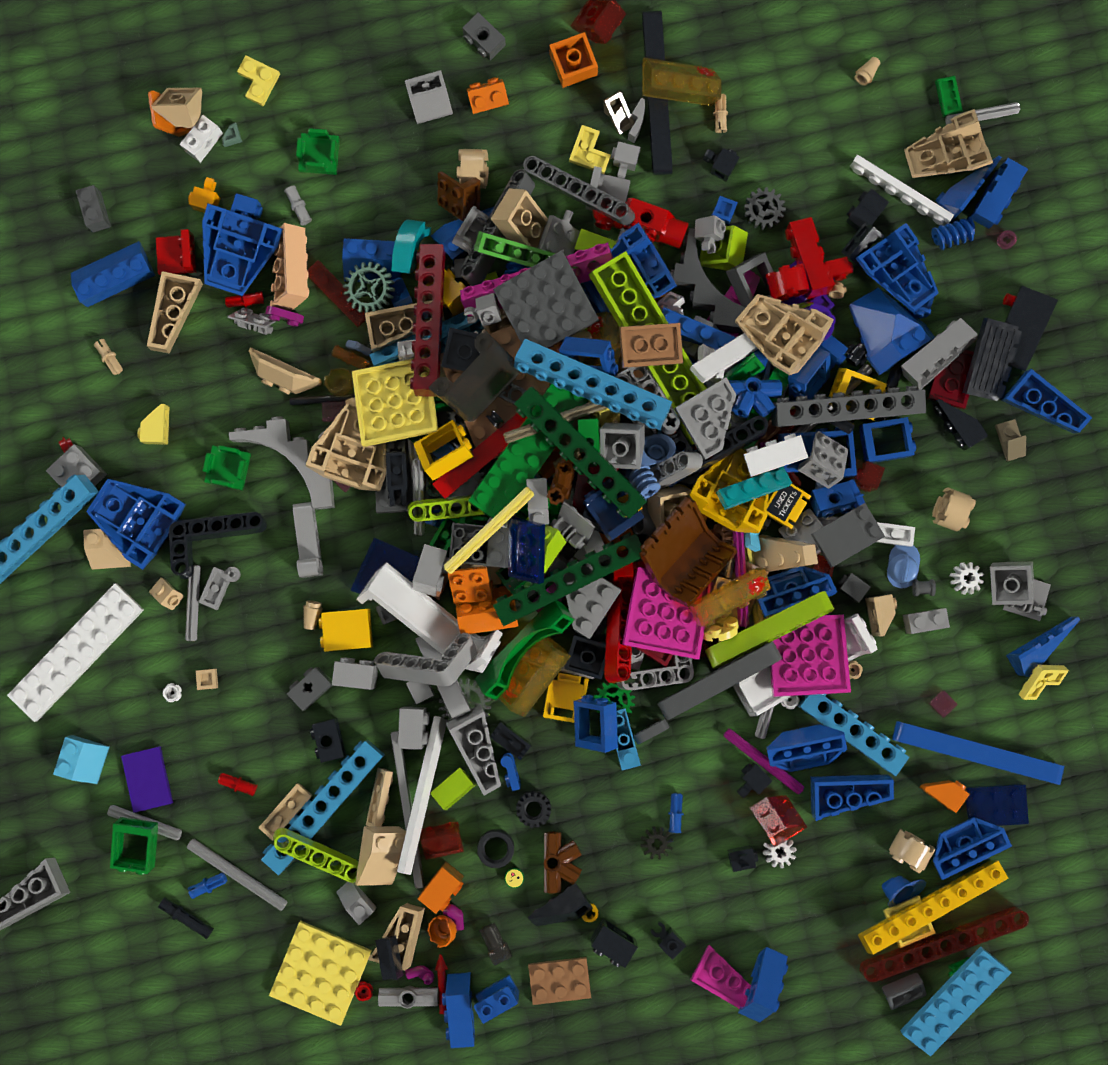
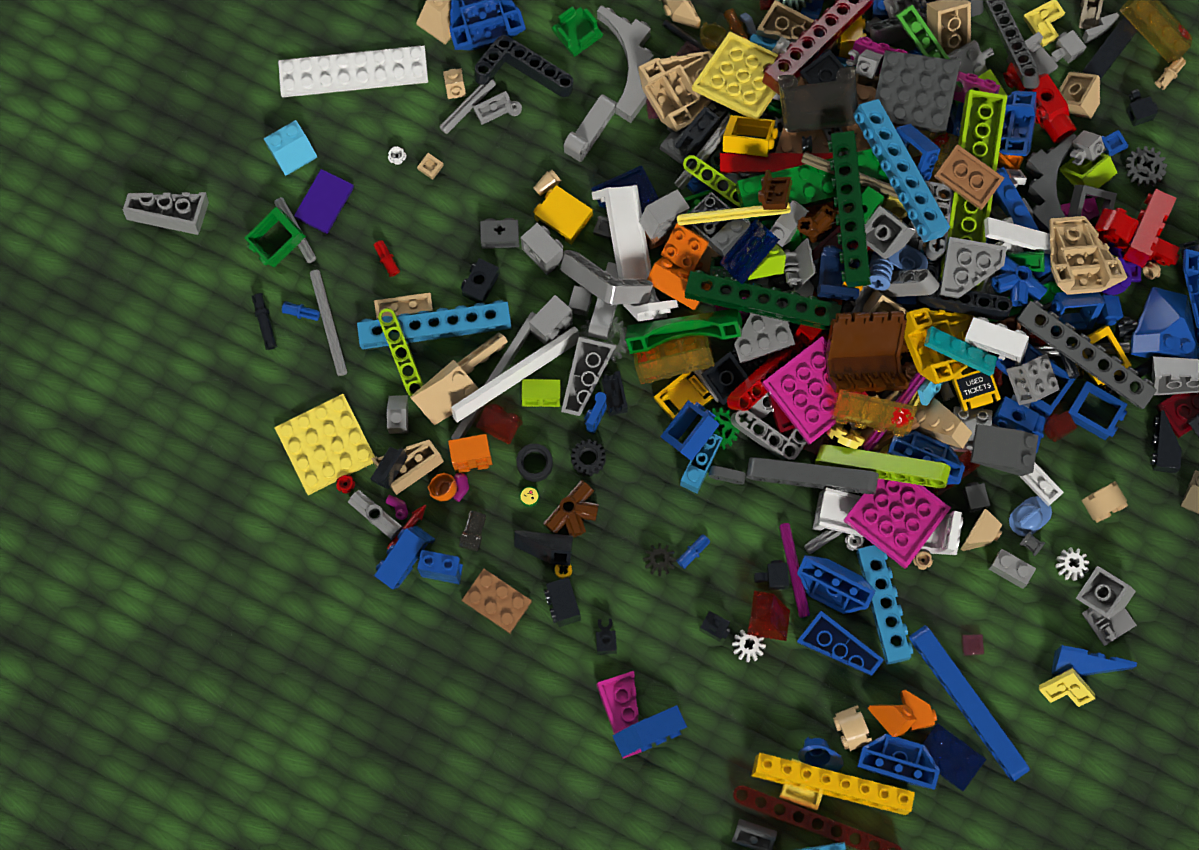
camera: 40 degrees right, 10 degrees down
none -> reddish brown bracket [758,170,792,210]
none -> orange slope [867,705,917,737]
none -> tan slope [1059,72,1100,119]

